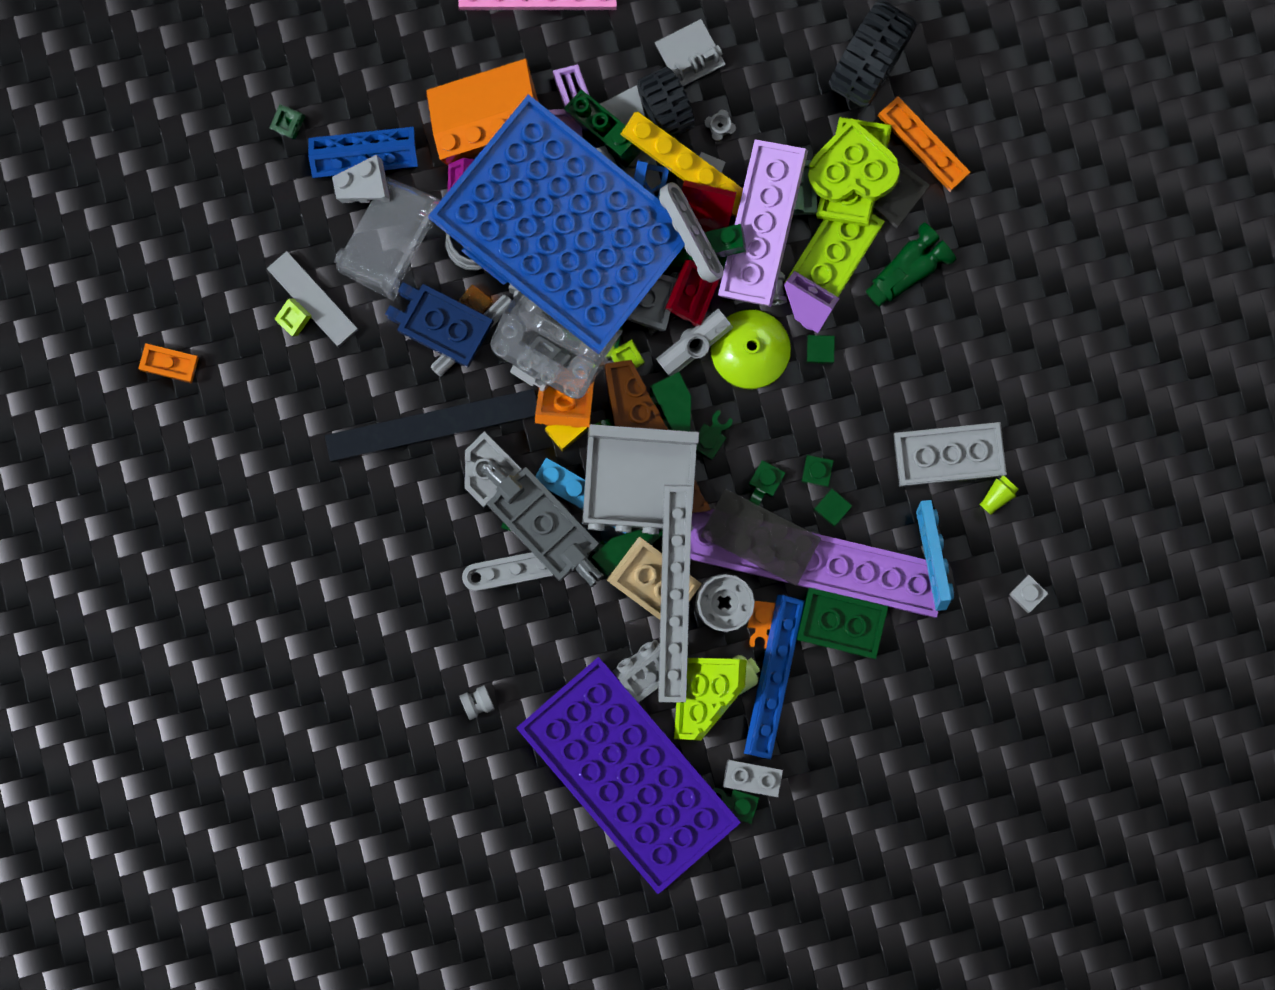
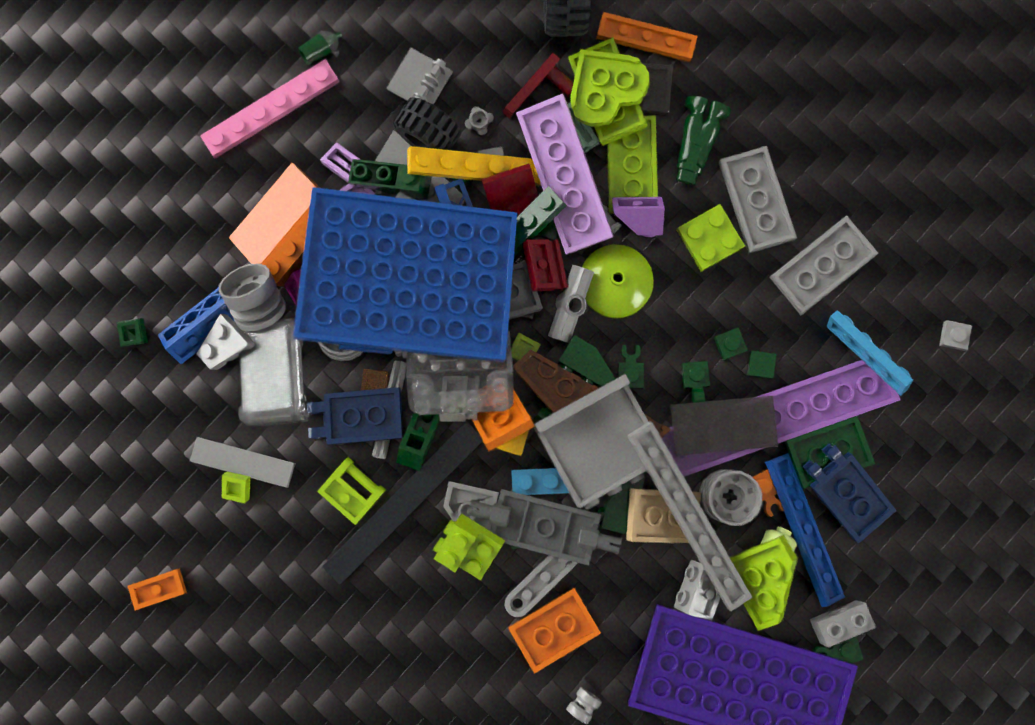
camera: 30 degrees left, 0 degrees up
light grey plate [659,182,724,283] -> none
dark green tile [807,335,835,364] -> none
lime cone [979,475,1019,515] -> none
none -> light grey wheel [218,263,286,331]
none -> lime plate [317,457,386,525]
none -> dark green slope [396,387,442,471]
none -> lime plate [433,513,505,580]
none -> dark red piece [502,53,574,119]
none -> orange plate [508,588,601,674]
none -> lime plate [677,204,745,272]
none -> light grey tile [719,146,797,254]
none -> dark blue tile [803,443,896,544]

